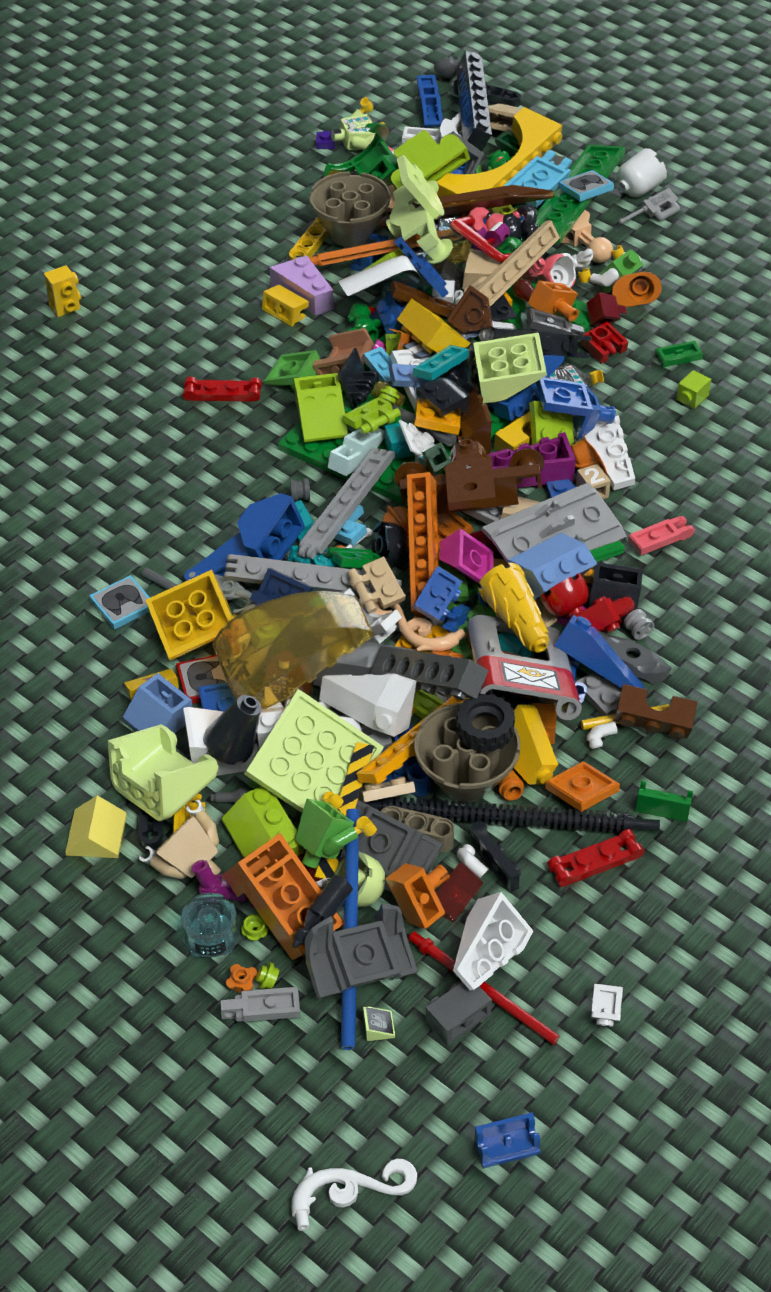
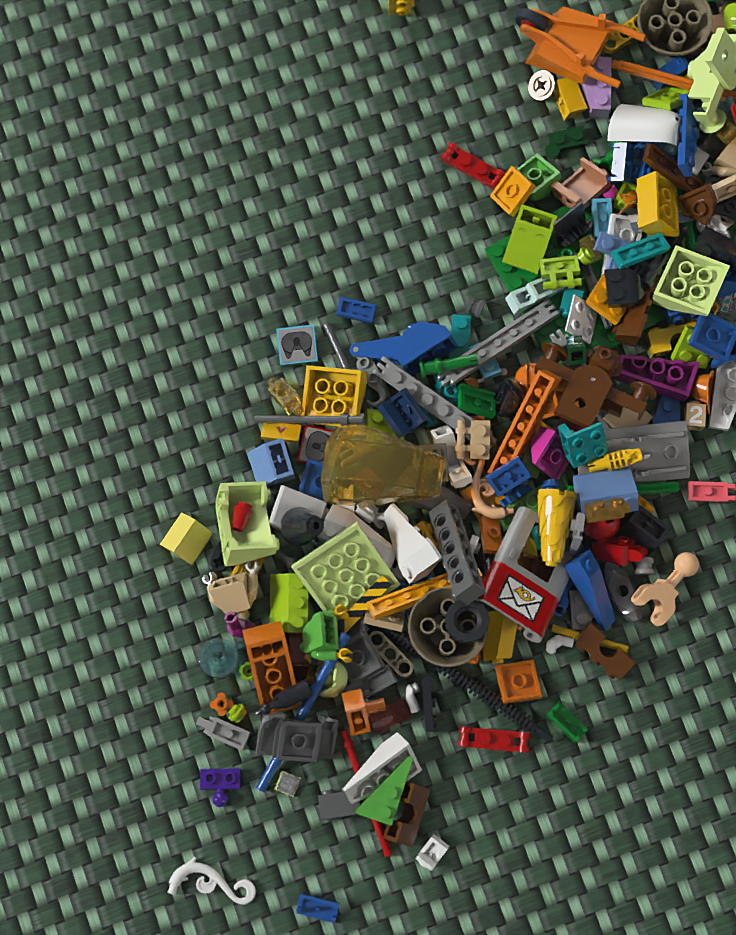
camera: 30 degrees right, 30 degrees up
none -> dark purple plate [200,768,241,807]
none -> red cone [232,502,253,532]
none -> dark grey bar [254,414,365,426]
none -> clear yellow piece [267,377,304,416]
none -> blue plate [336,297,377,324]
none -> bright green wing [355,756,413,826]
none -> reddish brown arch [383,781,431,848]
none -> green pin [419,353,478,378]
none -> light orange plate [490,166,536,217]
none -> orange piece [515,6,646,88]
none -> gear [528,70,556,101]
none -> dark green hinge [545,126,588,158]
none -> teal bracket [558,422,609,468]
none -> light grey plate [566,513,585,556]
none -> pearl gold bracket [585,497,631,523]
none -> yellow hinge [587,448,643,473]
none -> hinge [608,143,634,183]
none -> light nougat piece [631,552,699,626]

